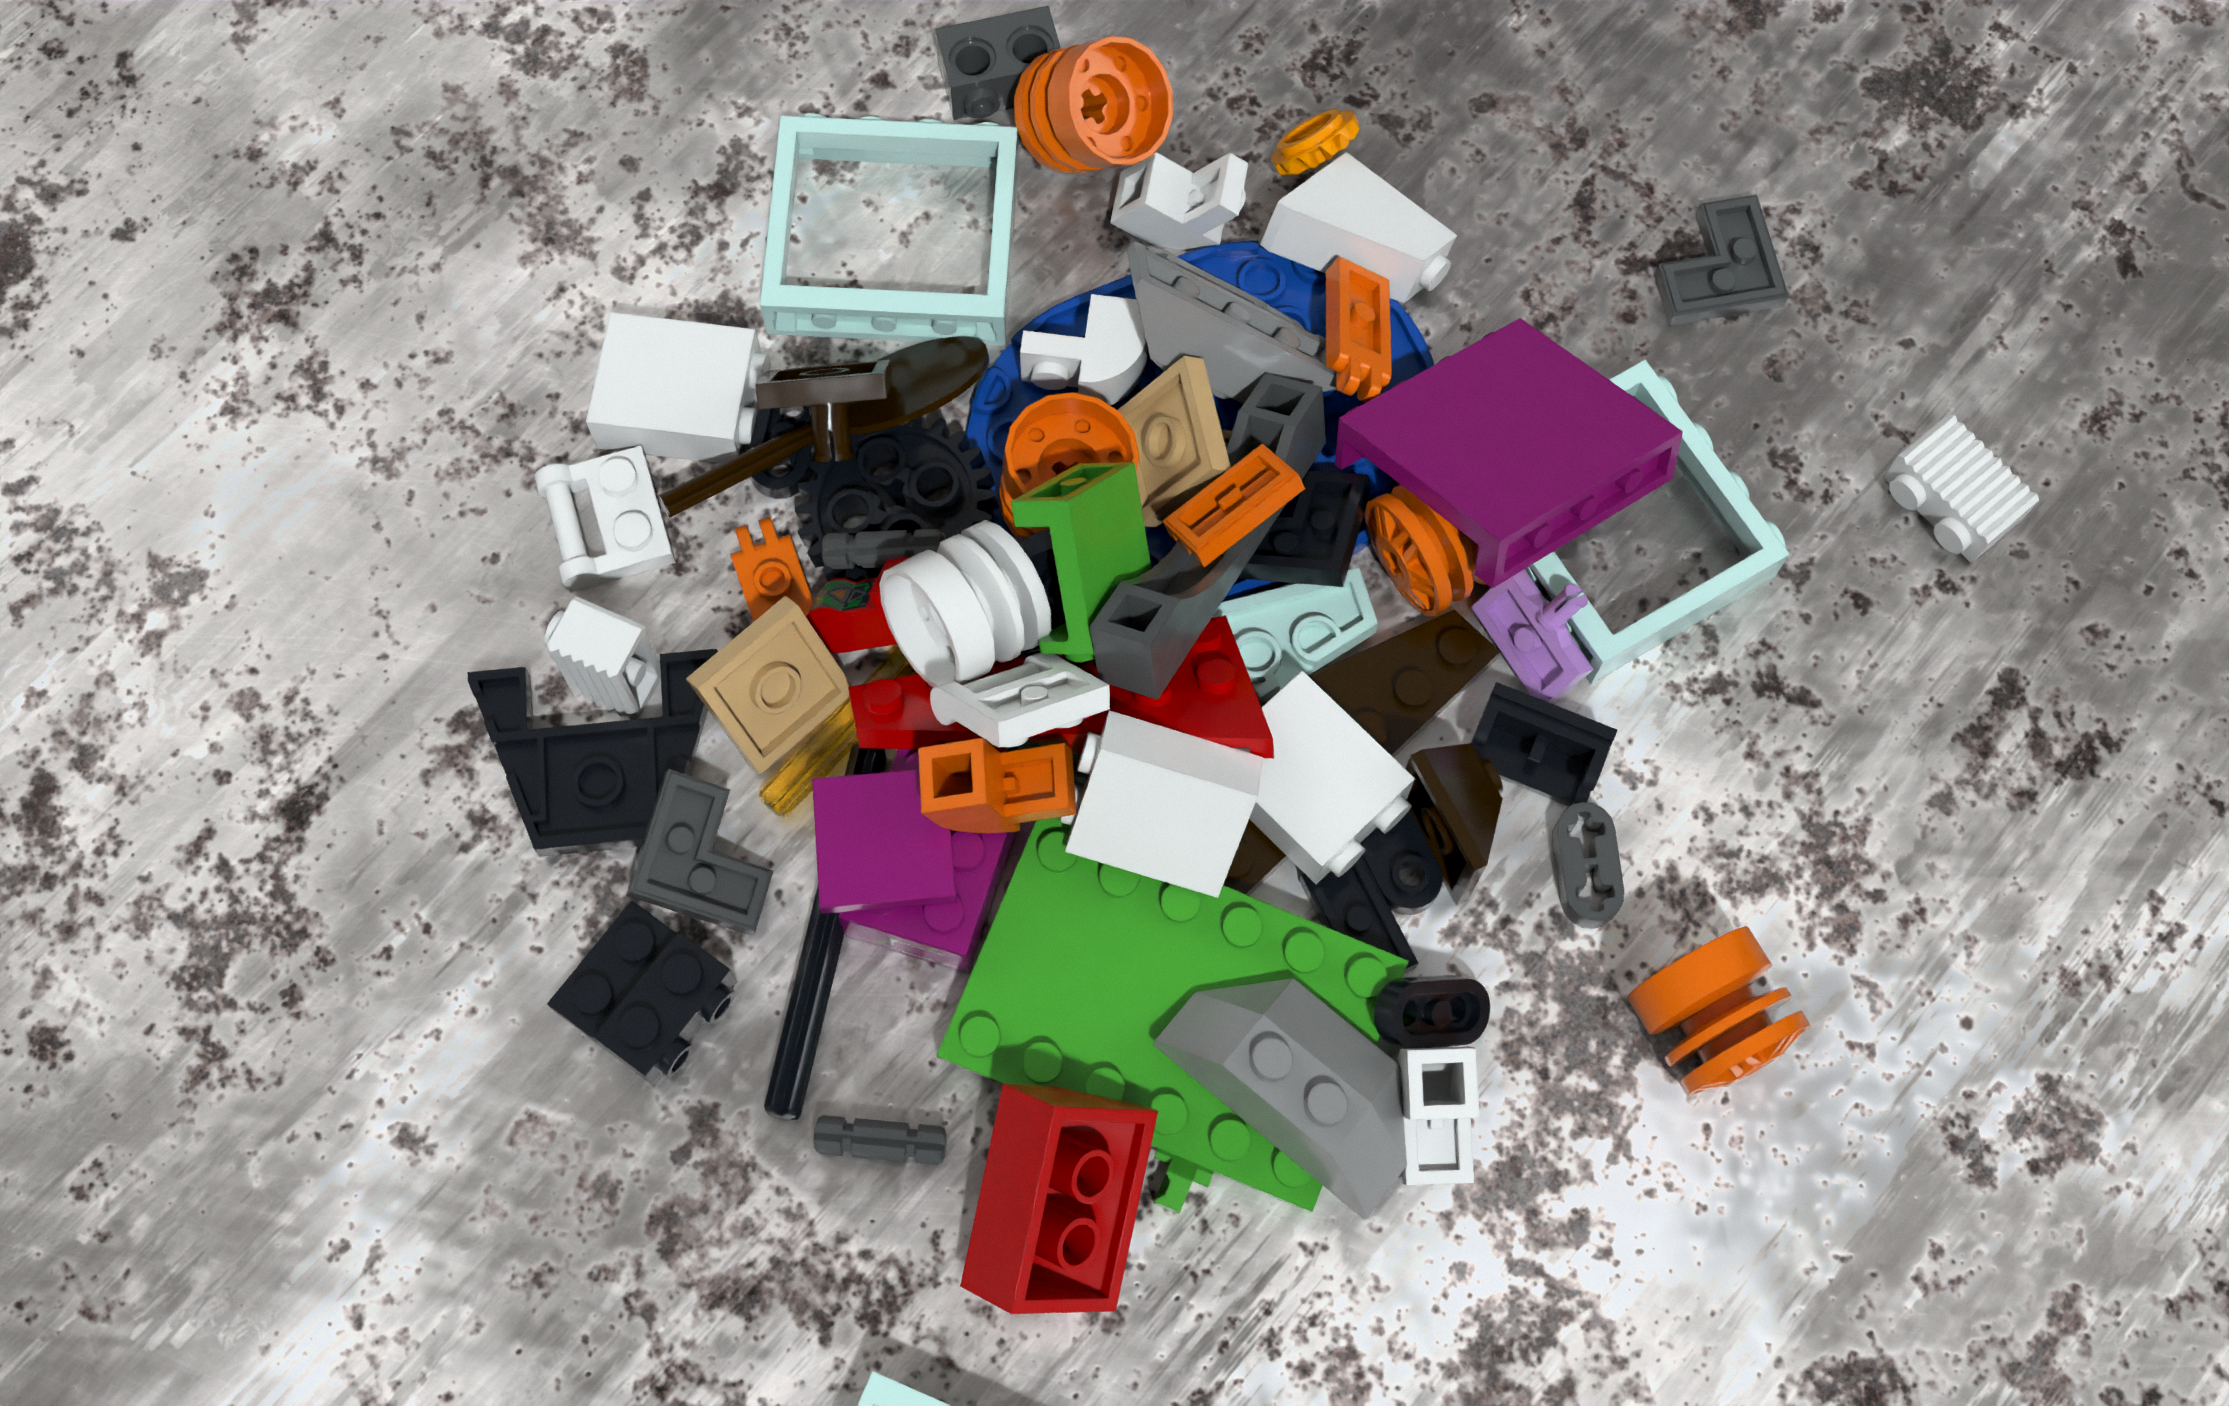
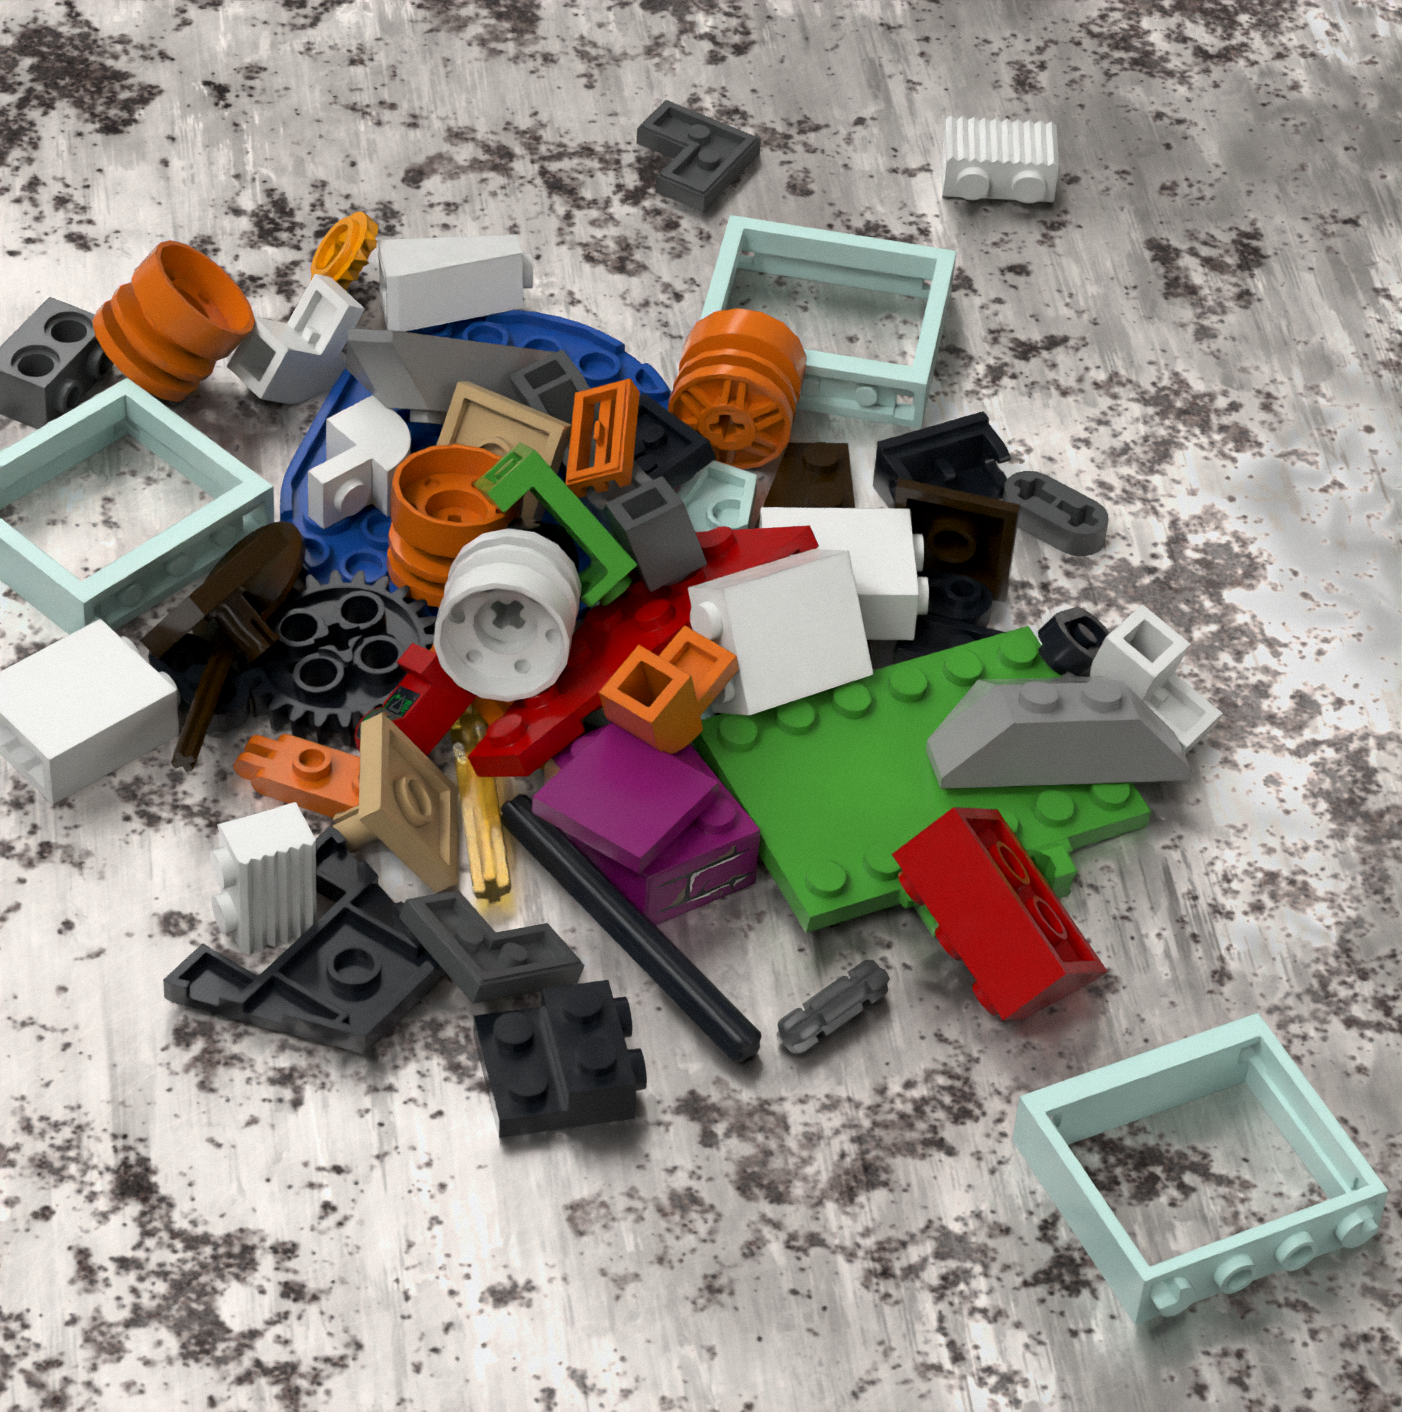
camera: 50 degrees left, 25 degrees down
white plate [534,445,676,590] -> none
dark grey axle [822,529,946,569] -> none
white plate [930,653,1110,747] -> none
orange hinge [1326,256,1392,403] -> none
magenta panel [1335,318,1683,589] -> none
lavender plate [1471,569,1594,704] -> none
orange wheel [1627,926,1811,1097] -> none

